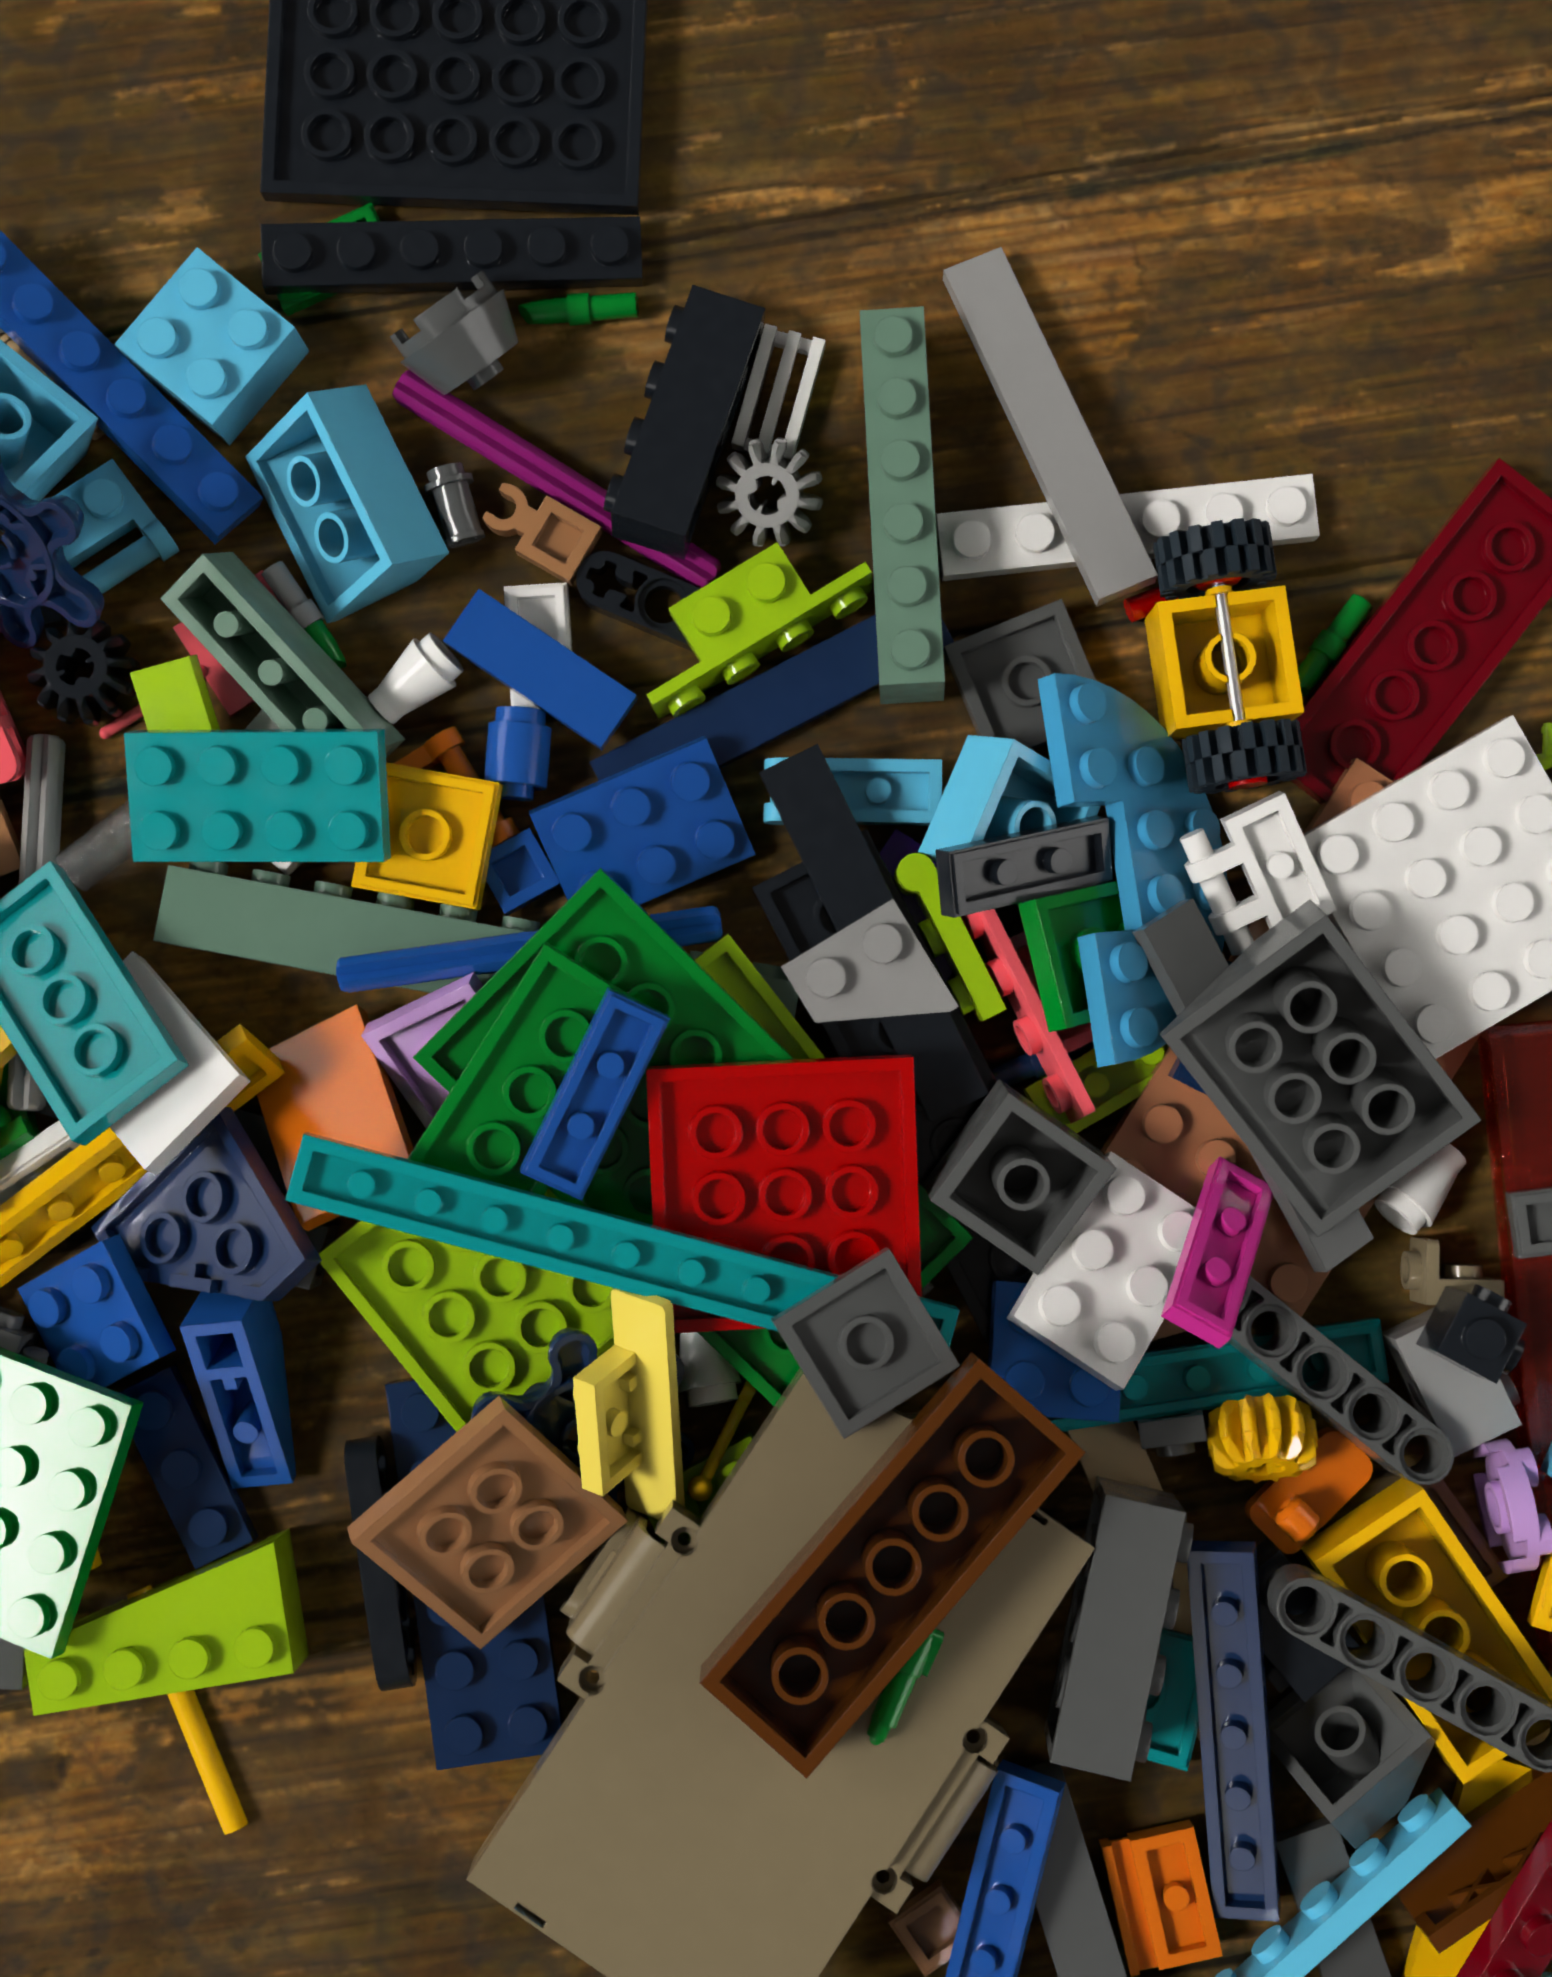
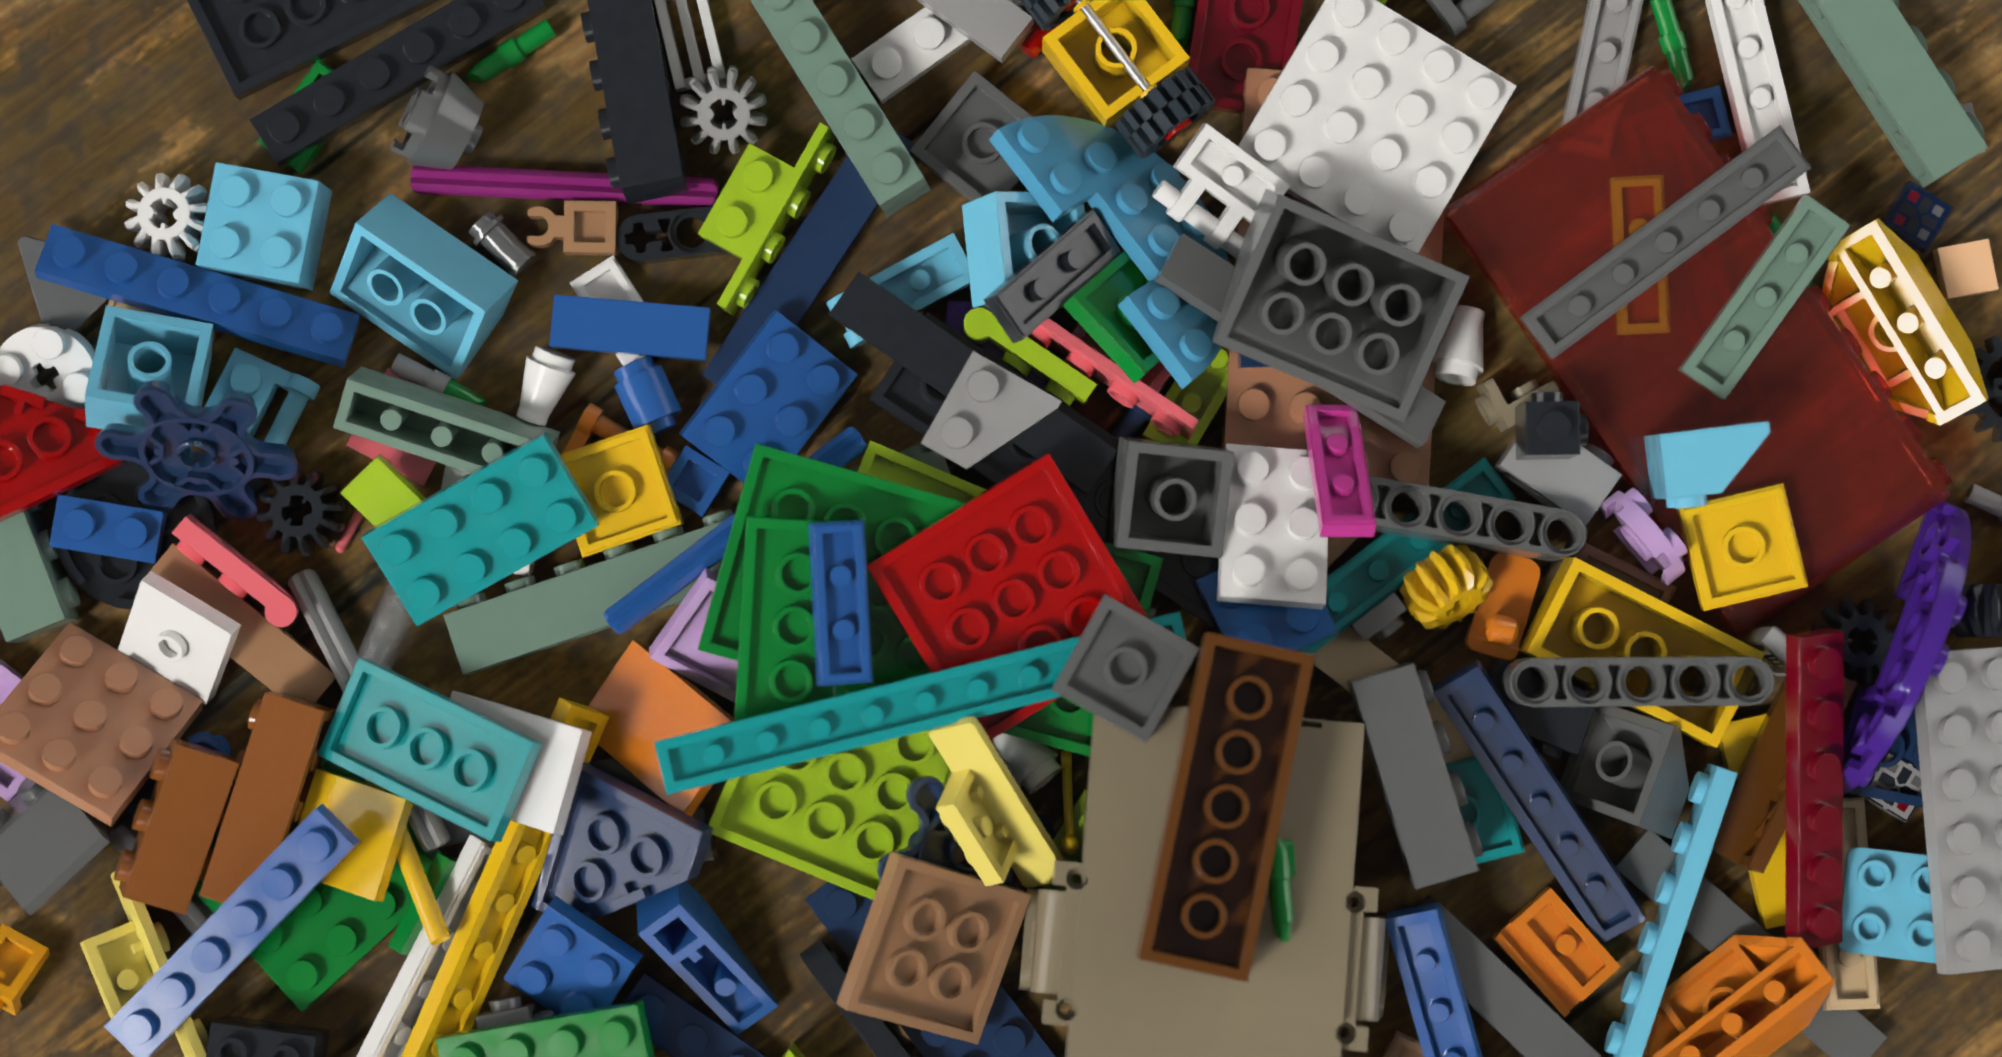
camera: 30 degrees left, 0 degrees up
none -> white gear [124,173,208,261]

